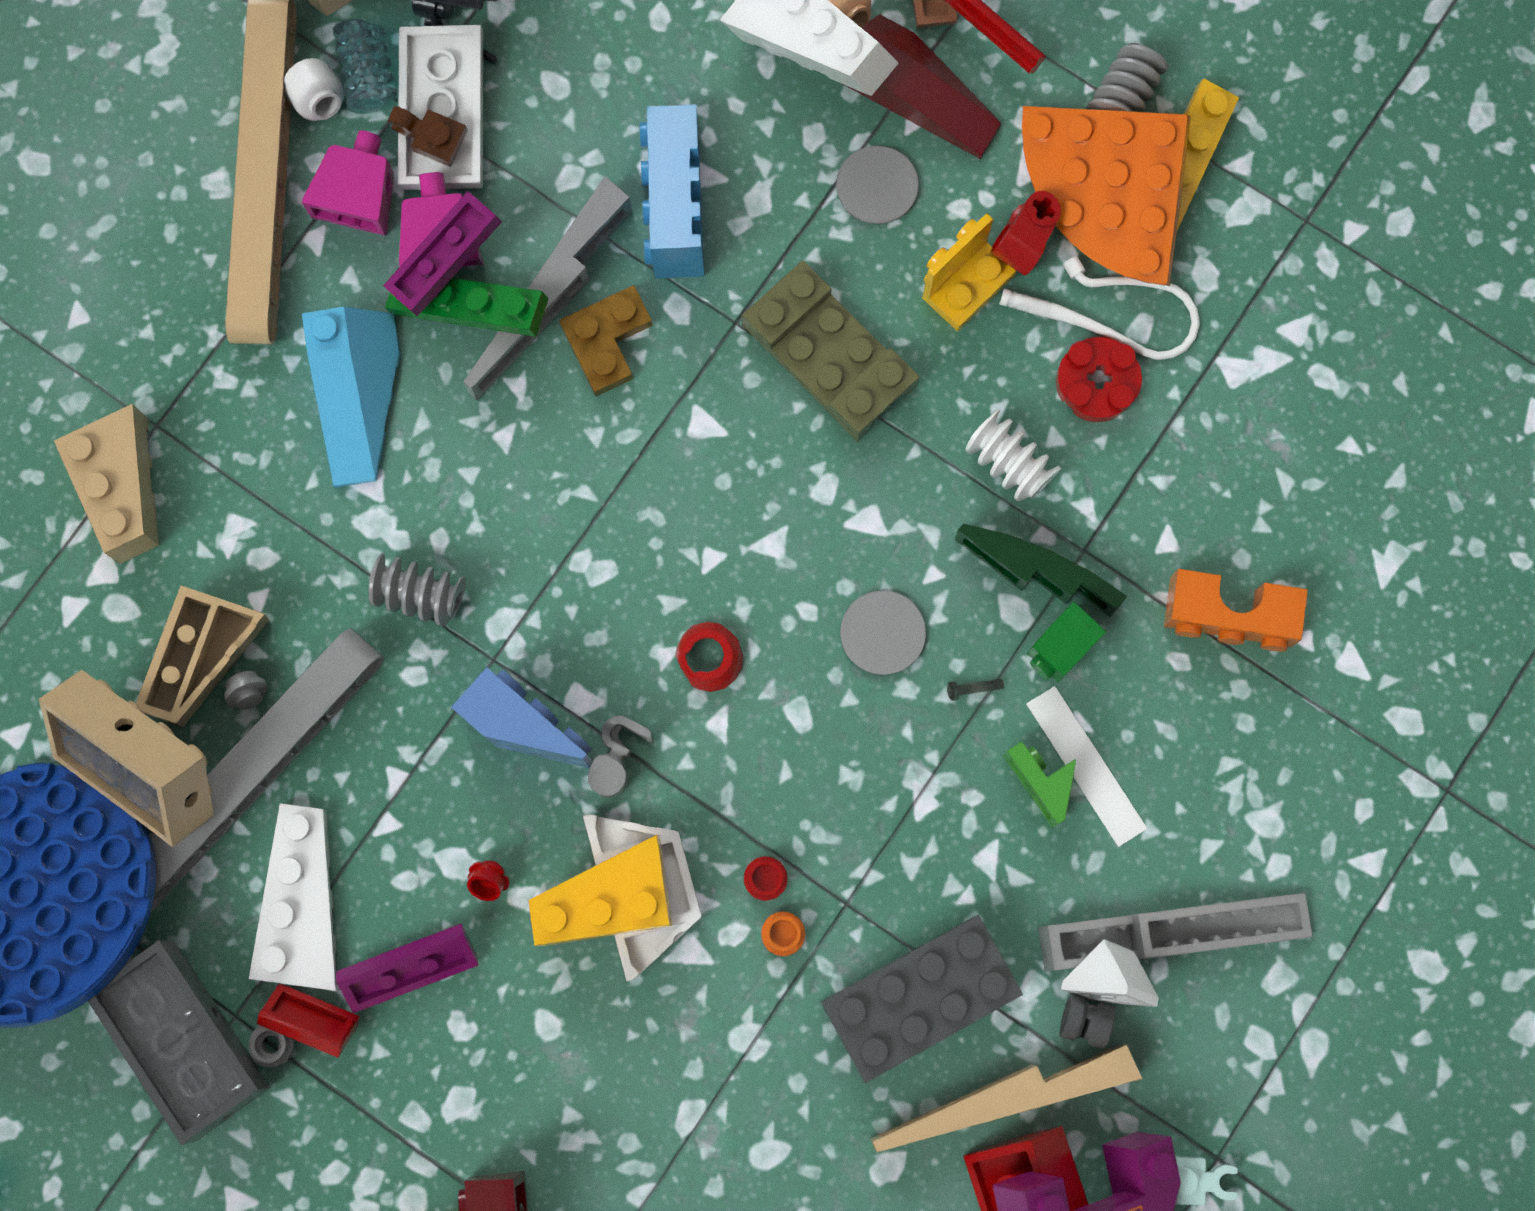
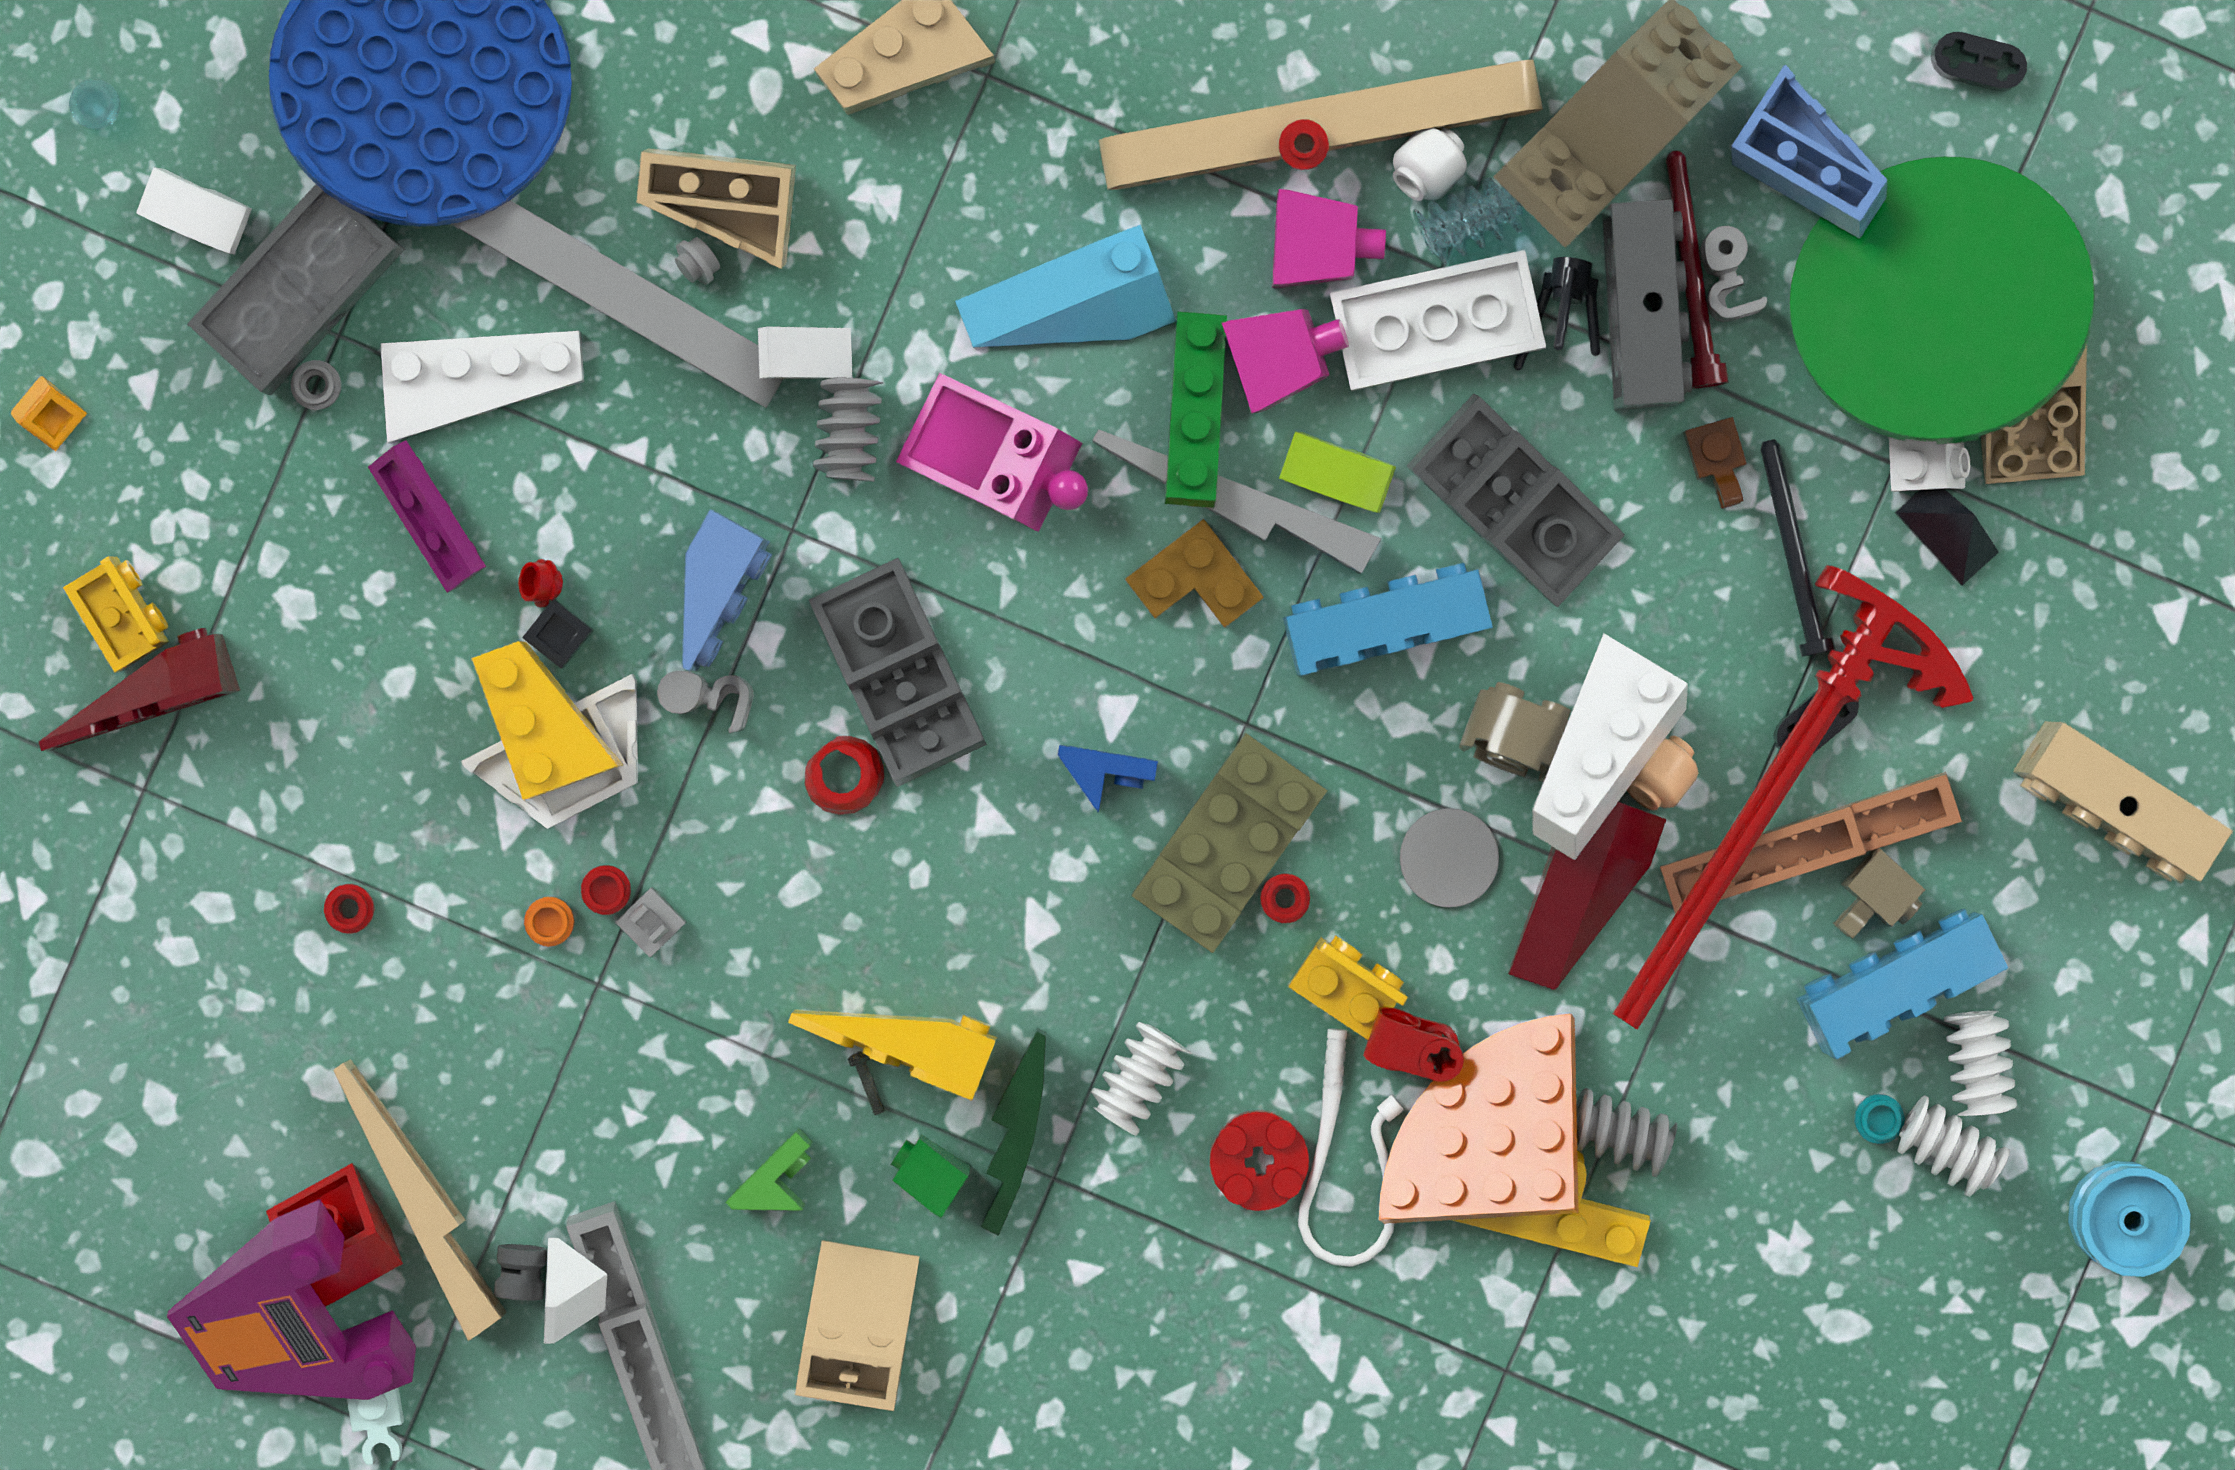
camera: 80 degrees right, 10 degrees up
tan brick [39,670,214,847] -> none
red tile [257,983,360,1058] -> none
magenta plate [383,191,502,317] -> none
reddish brown plate [388,106,468,167] -> none
dark grey brick [821,915,1023,1083] -> none
light grey piece [840,590,926,675] -> none
white sticker [1026,686,1147,847] -> none
orange arch [1164,569,1308,652] -> none
none -> white slope [136,167,252,255]
none -> red plate [324,884,374,934]
none -> black plate [522,599,594,669]
none -> light grey tile [615,887,687,957]
none -> white tile [758,327,852,379]
none -> yellow wedge [788,1010,997,1100]
none -> tan slope [795,1240,920,1411]
none -> dark grey slope [809,558,987,787]
none -> dark pink slope [896,373,1088,532]
none -> blue slope [1058,745,1158,812]
none -> red plate [1260,873,1310,923]
none -> red plate [1278,119,1329,170]
none -> lime slope [1279,431,1396,513]
none -> dark grey slope [1406,394,1625,607]
none -> dark tan brick [1459,682,1571,782]

